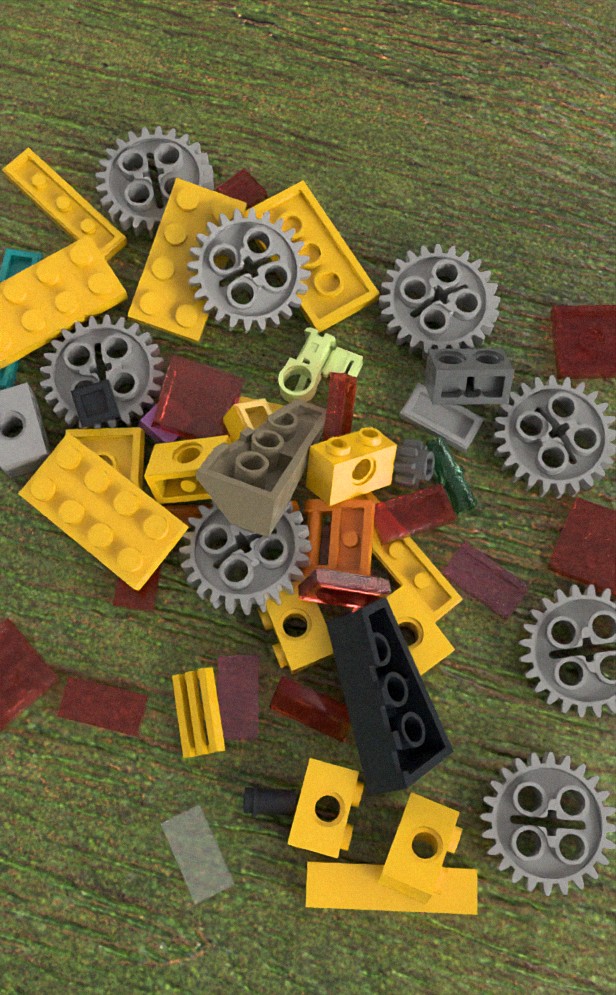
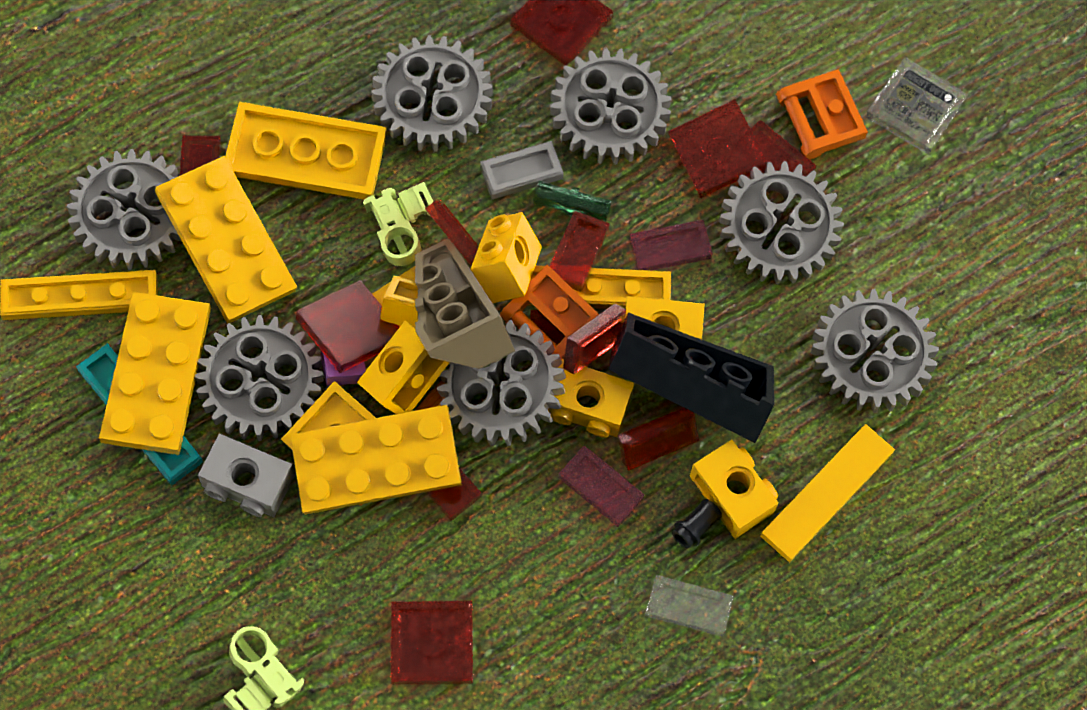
camera: 50 degrees left, 5 degrees down
clear red tile [57,676,149,737] -> none
black tile [71,379,121,429] -> none
yellow tile [172,668,225,758] -> none
light grey gear [187,208,311,334] -> none
yellow brick [378,792,463,904] -> none
dark grey gear [392,439,435,489] -> none
dark grey brick [424,348,514,405] -> none

